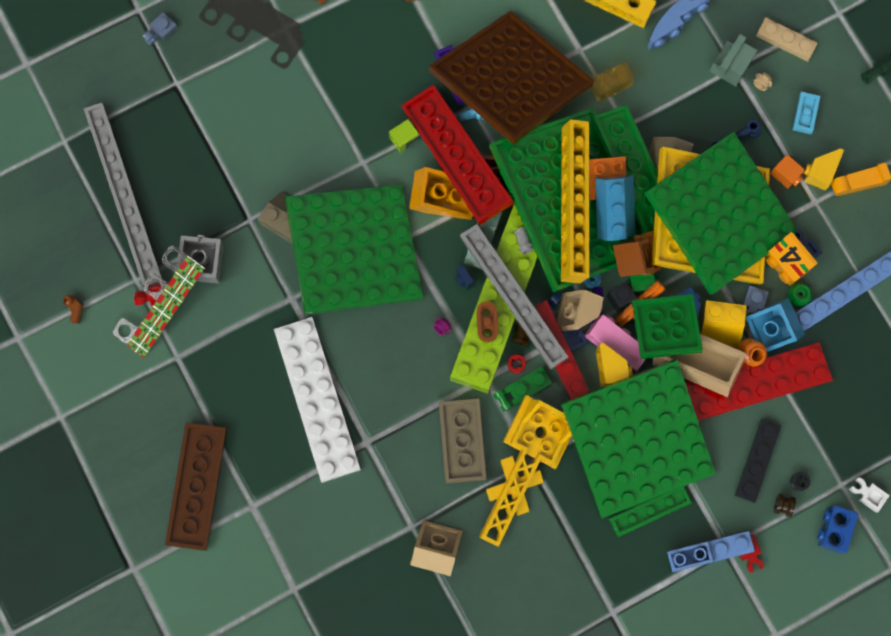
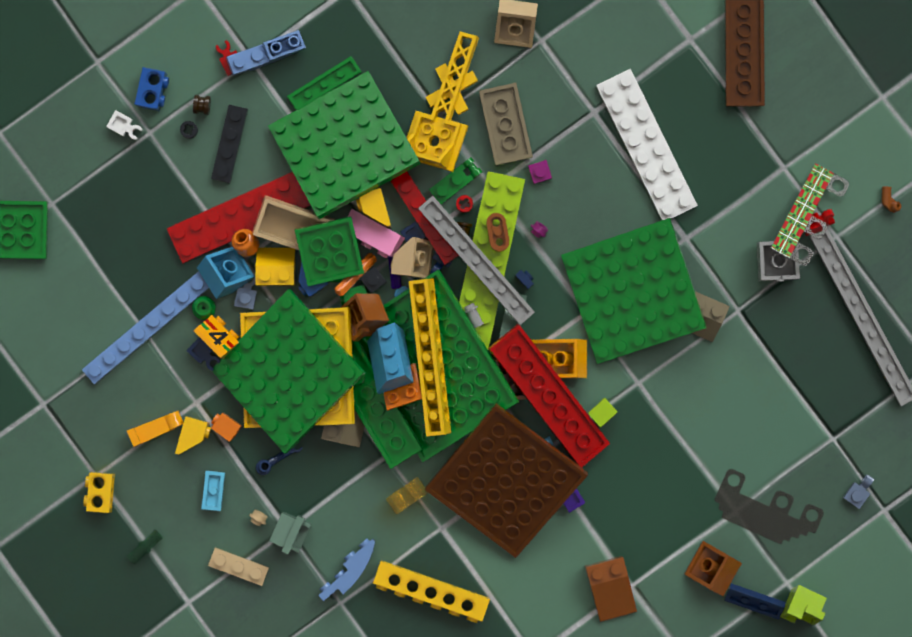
camera: 175 degrees right, 10 degrees up
none -> magenta plate [528,160,552,184]

